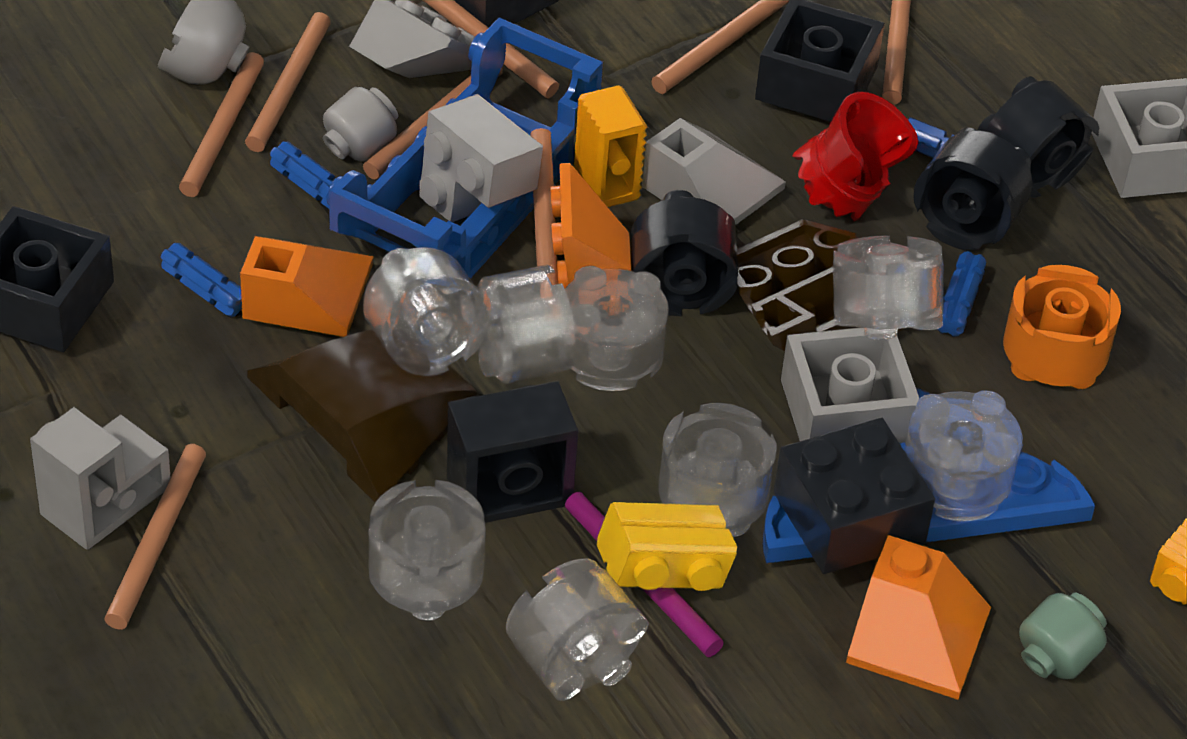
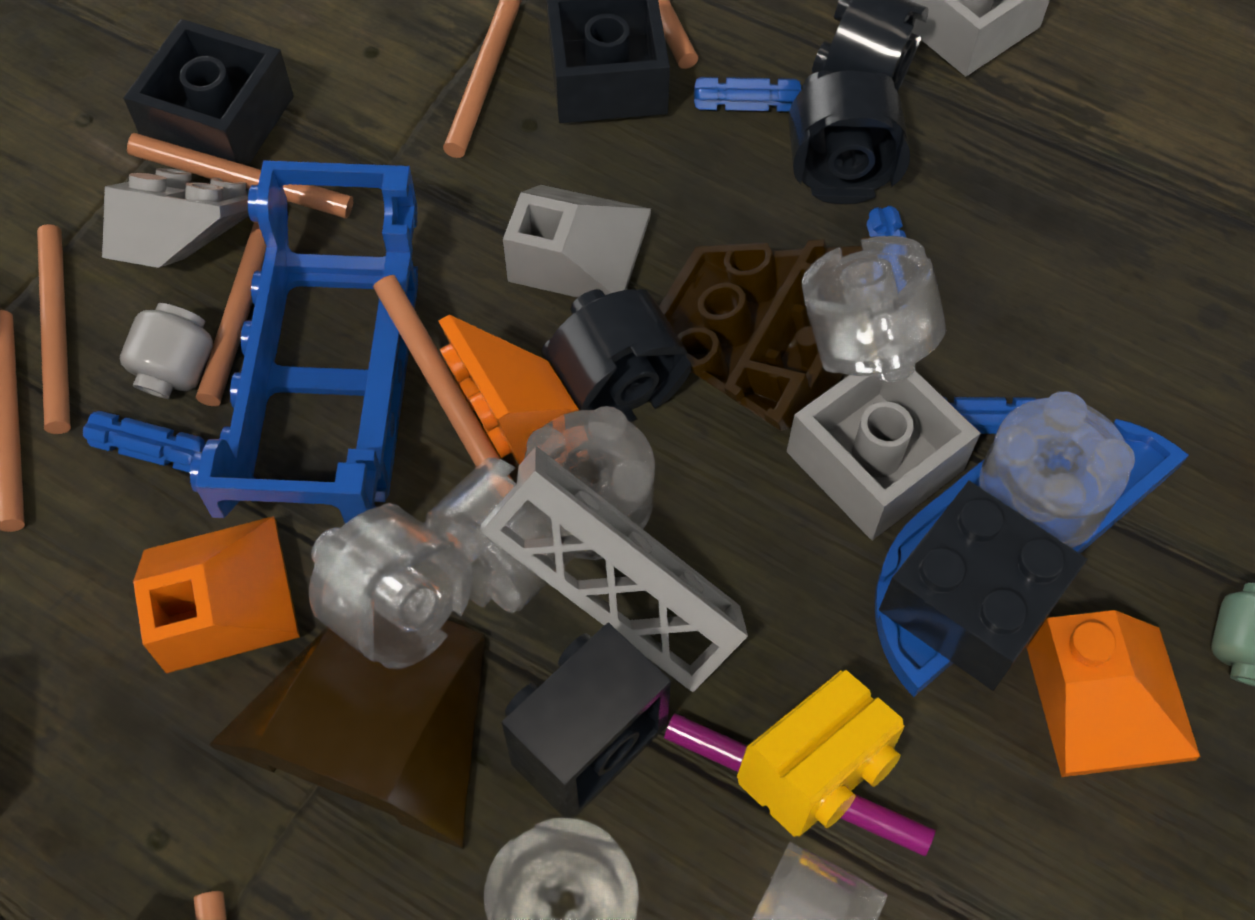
camera: 25 degrees left, 15 degrees up
blue axle [160,243,242,317] -> none
light grey brick [419,94,543,222] -> none
light orange brick [574,85,648,207] -> none
clear brick [658,403,777,537] -> none
red hat [792,92,918,221] -> none
orange brick [1003,265,1121,389] -> none
none -> light grey fence [480,446,748,692]

